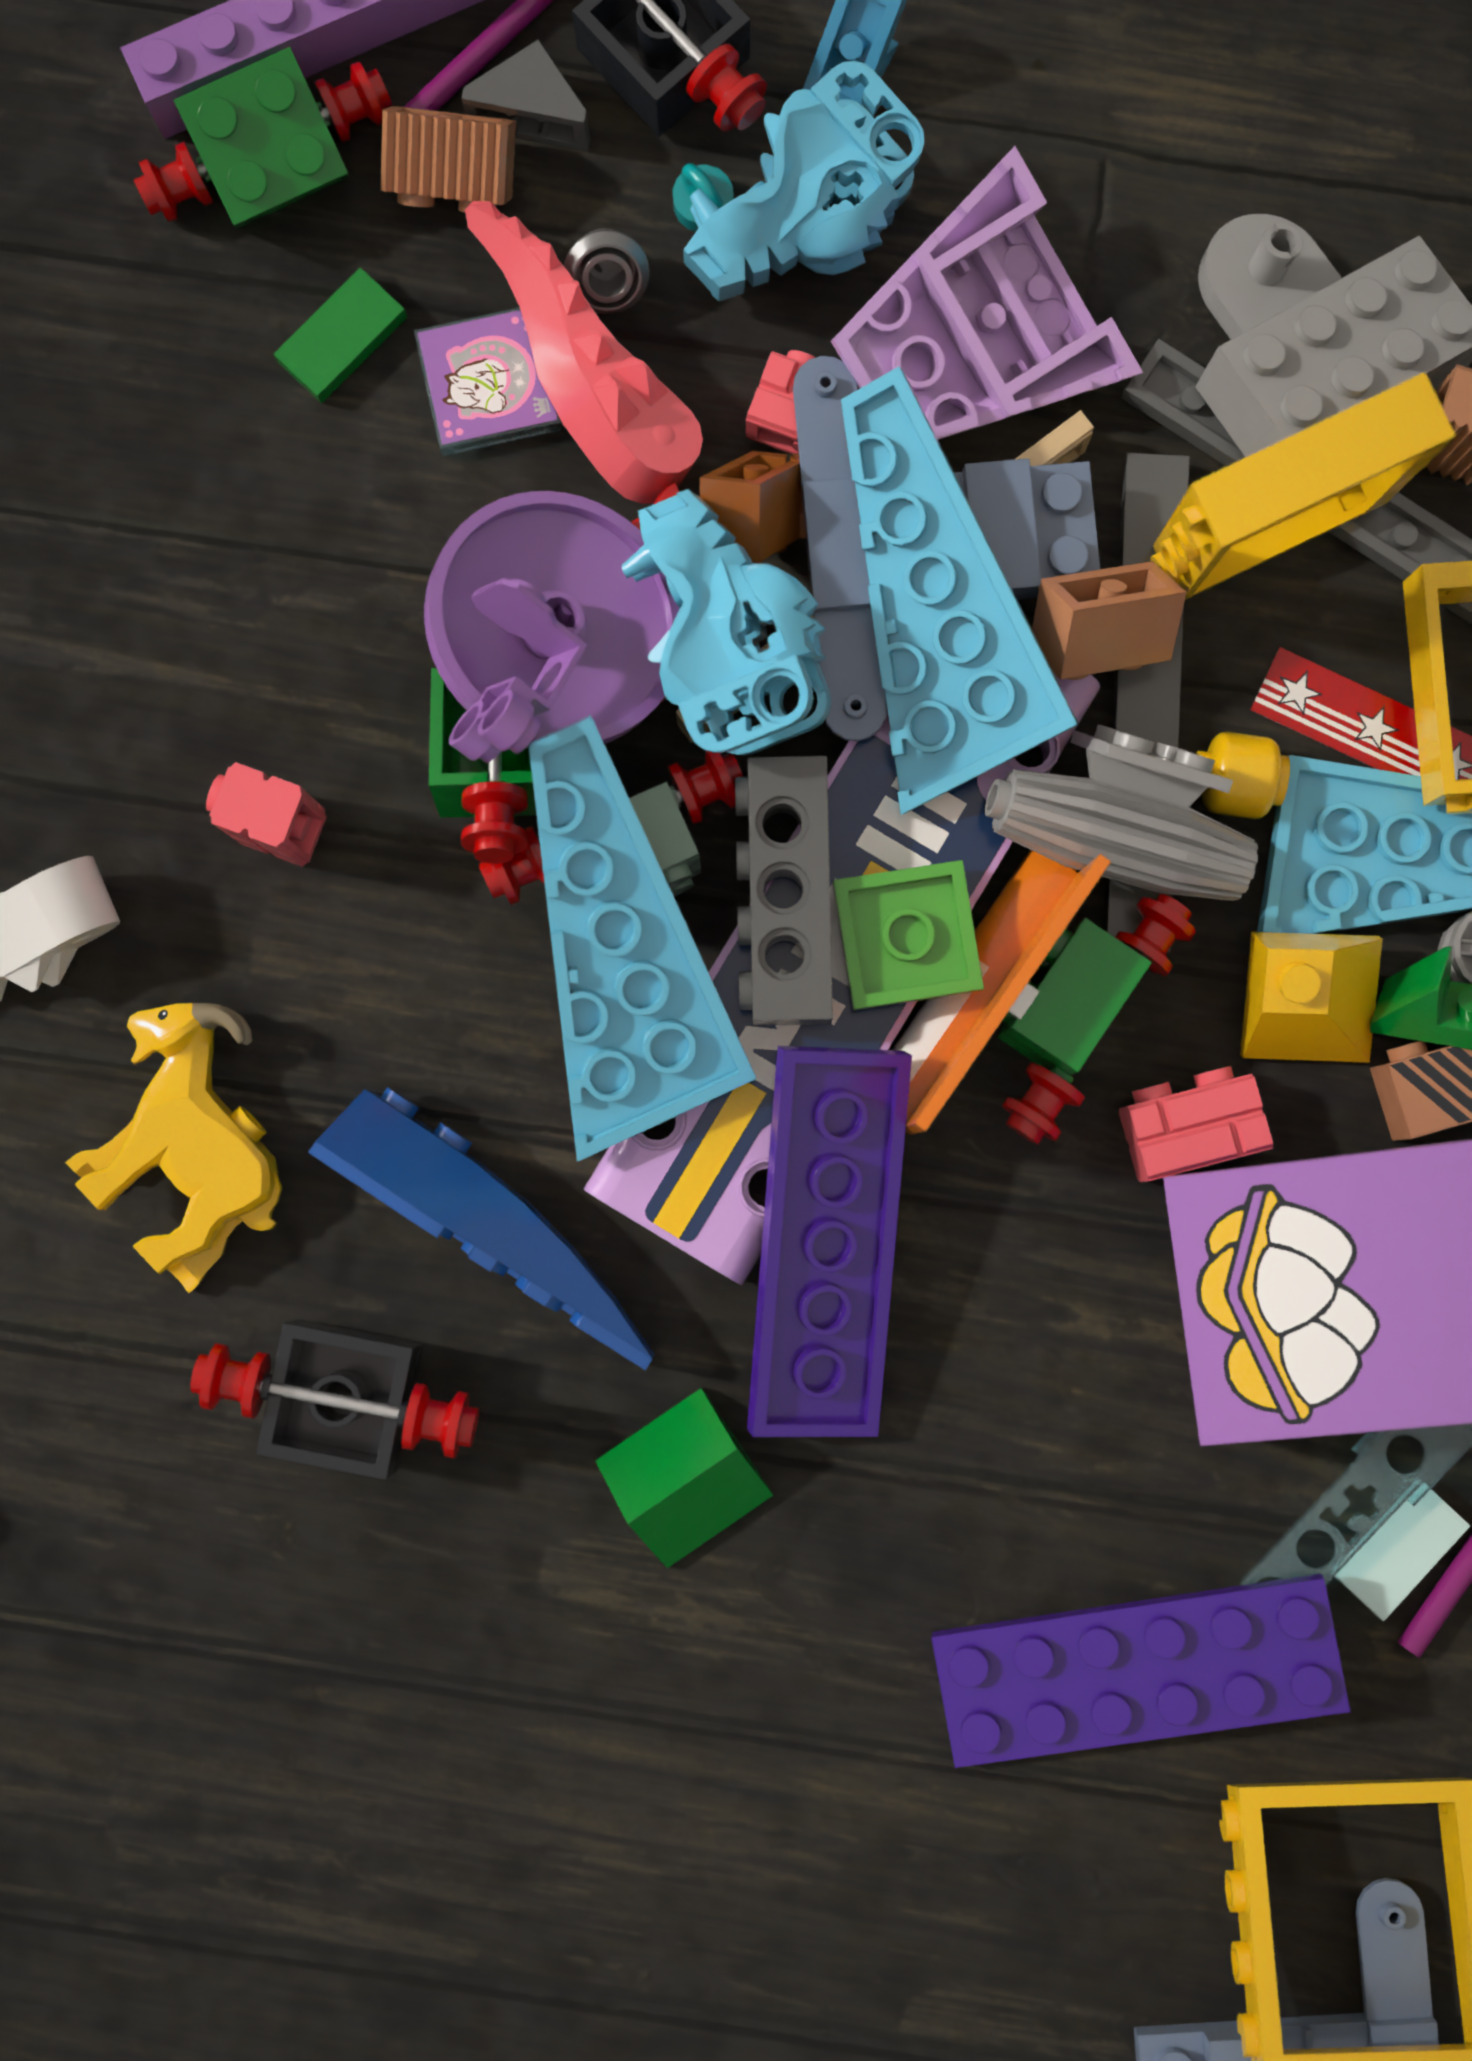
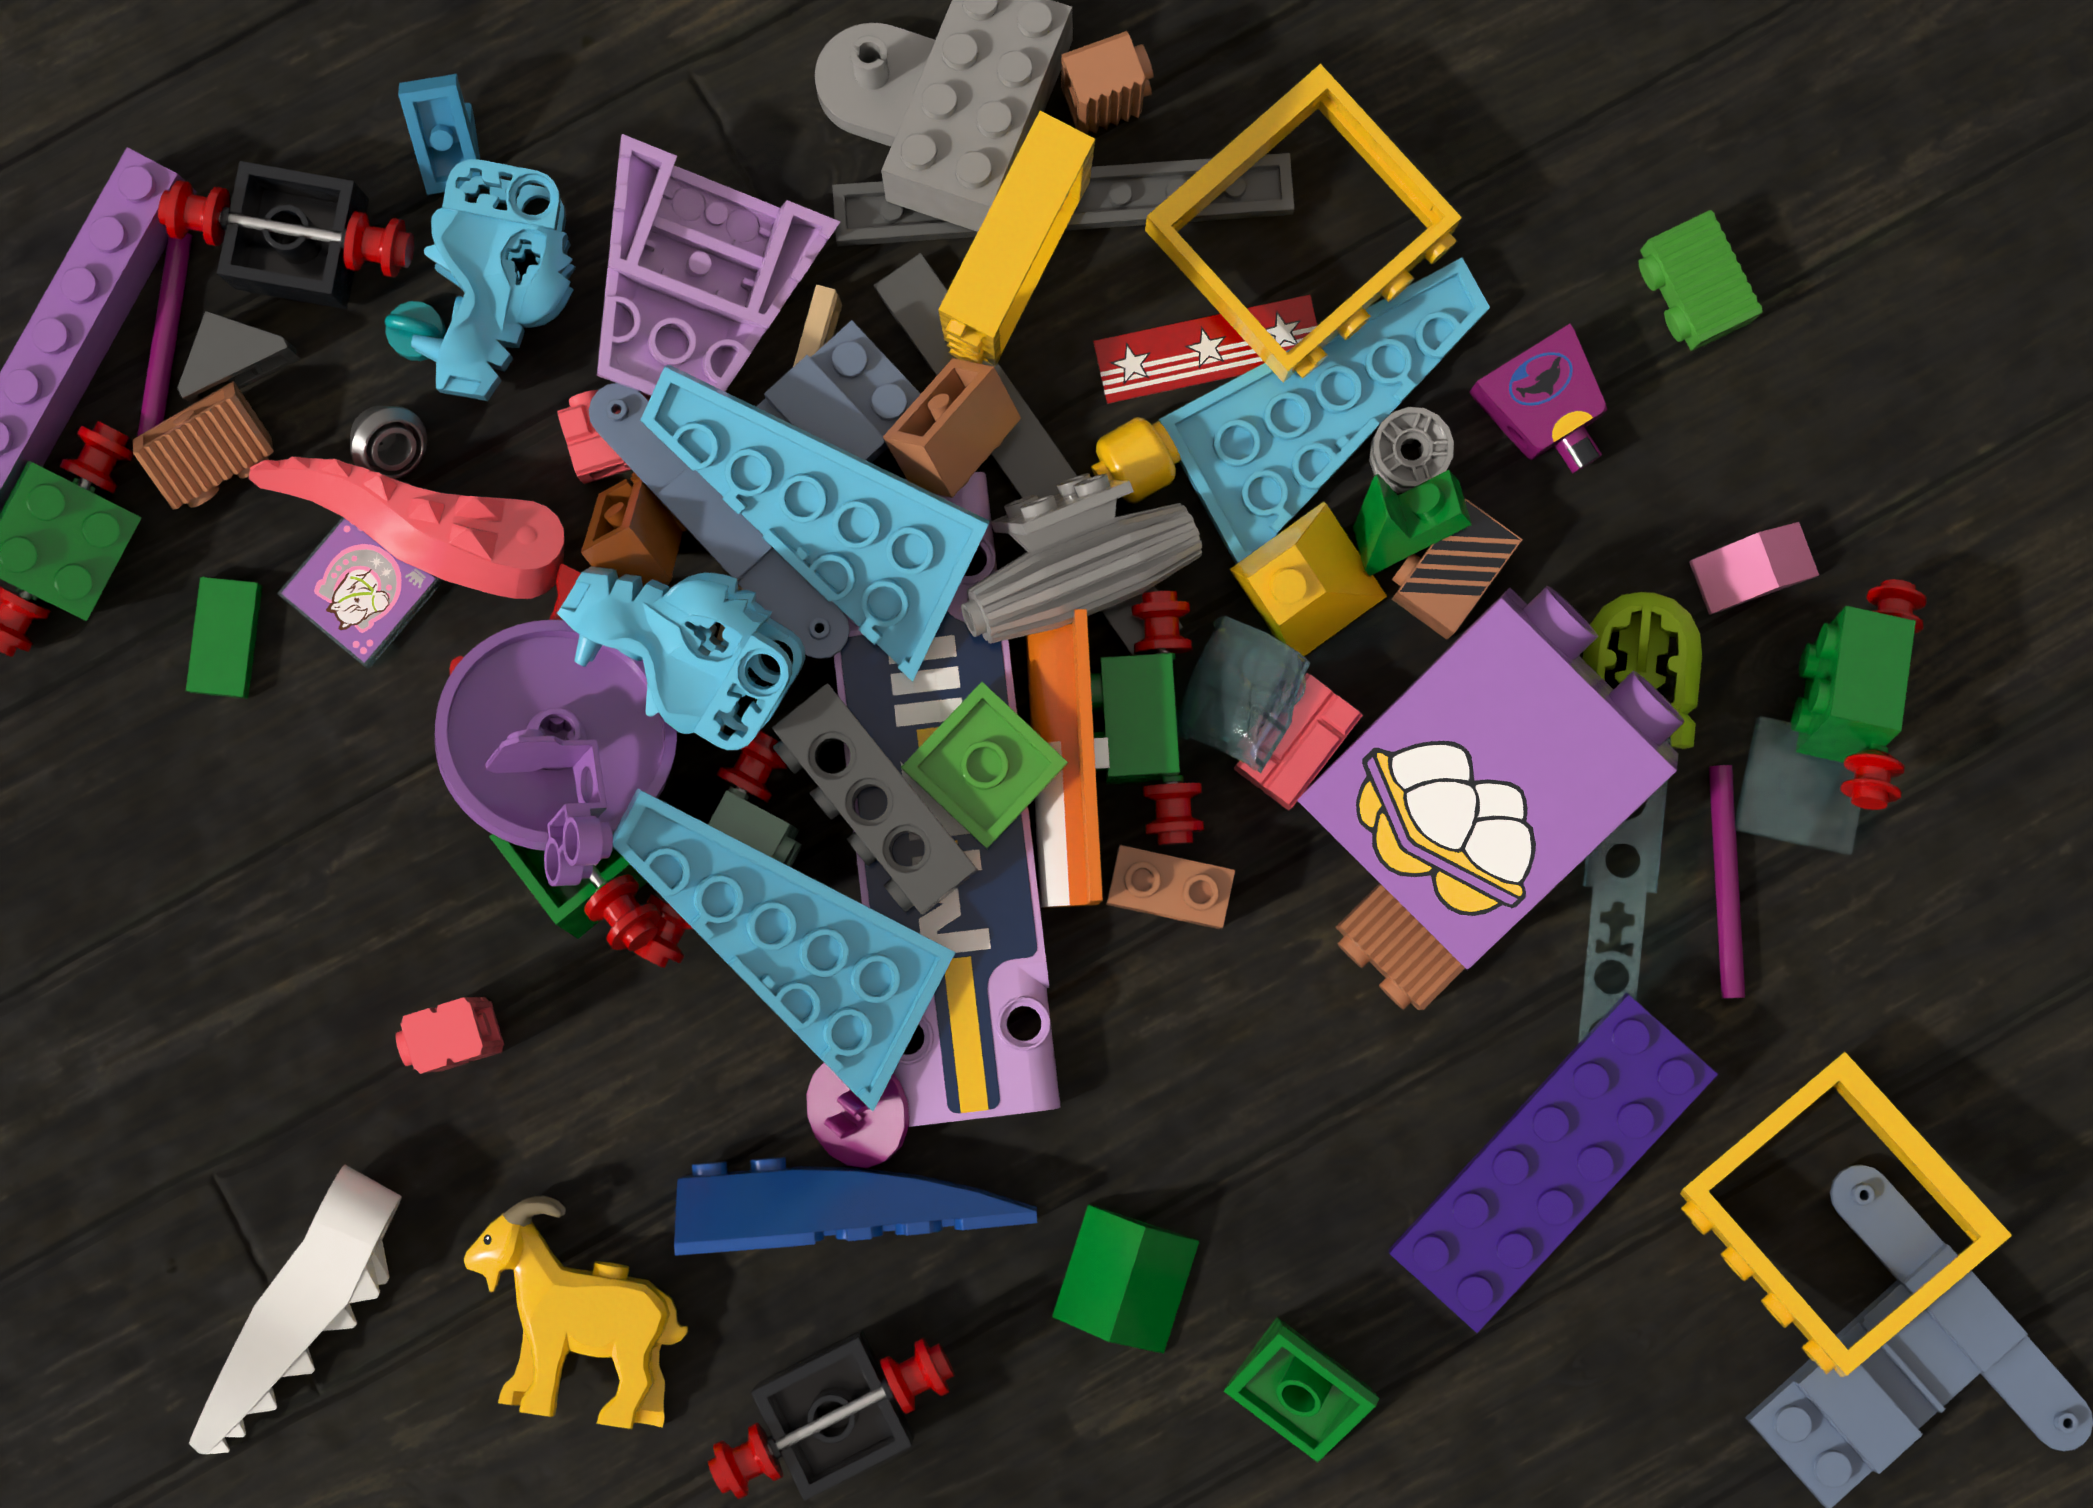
camera: 40 degrees left, 0 degrees up
dark purple plate [747,1046,912,1437] -> none
light aqua tile [1330,1478,1470,1622] -> none
none -> piece [806,1063,909,1168]
none -> nougat brick [1106,845,1235,929]
none -> clear light blue slope [1176,616,1310,773]
none -> green slope [1223,1317,1380,1462]
none -> nougat brick [1335,883,1465,1010]

